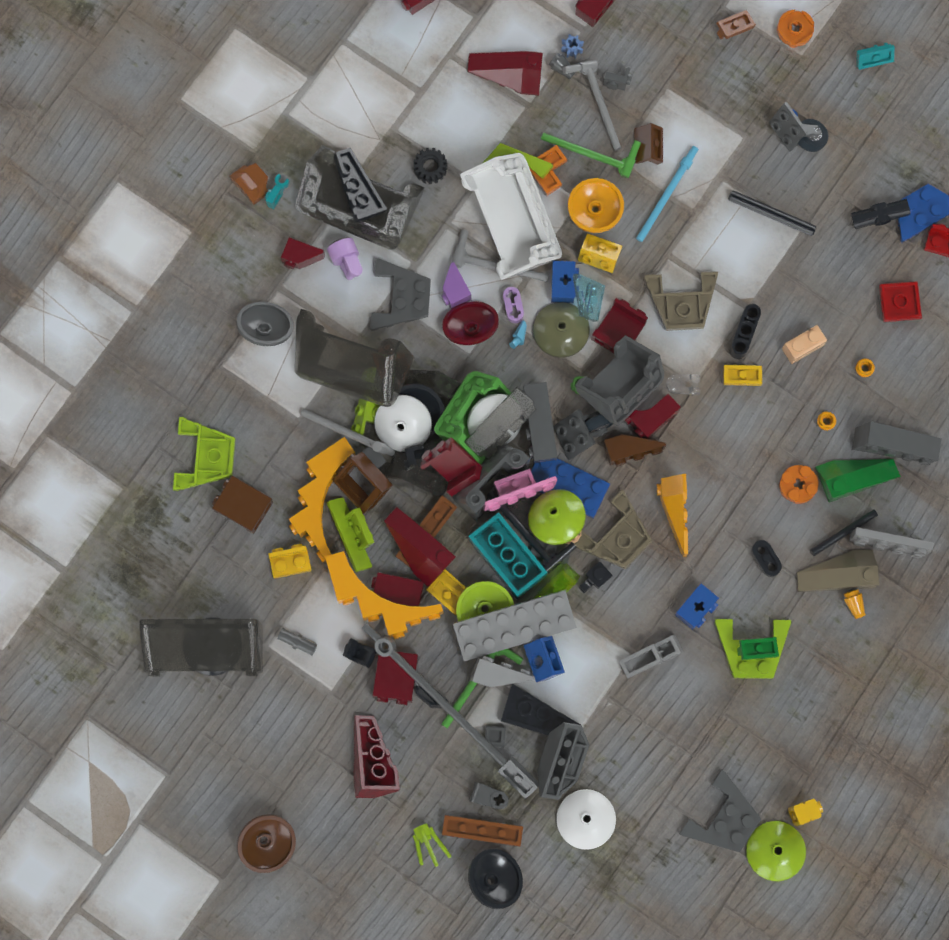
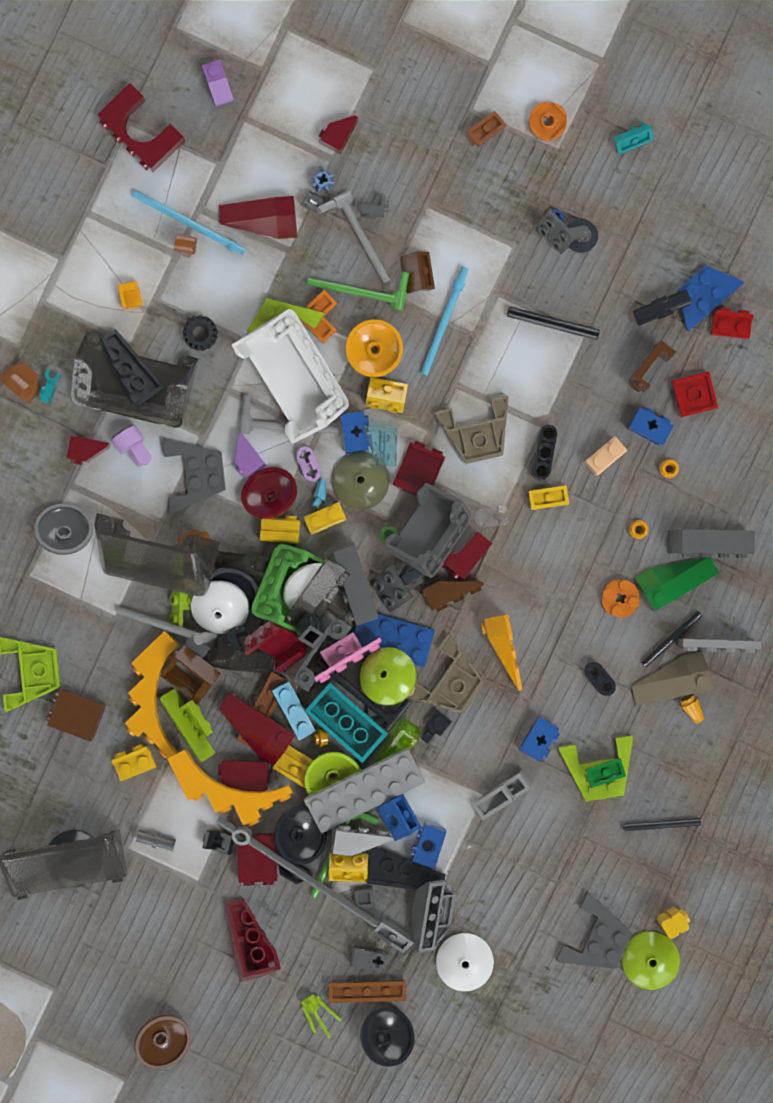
camera: 15 degrees left, 10 degrees up
none -> light orange panel [118,281,143,310]
none -> medium azure bar [132,190,246,255]
none -> dark orange piece [174,234,197,258]
none -> yellow brick [260,516,301,544]
none -> medium azure plate [271,681,315,740]
none -> black dish [274,806,327,865]
none -> black brick [295,613,325,648]
none -> yellow brick [304,502,347,535]
none -> light orange plate [314,729,328,748]
none -> yellow bracket [329,852,368,882]
none -> blue brick [410,823,447,869]
none -> black bar [623,818,701,831]
none -> blue brick [627,407,674,447]
none -> reddish brown panel [629,340,676,392]

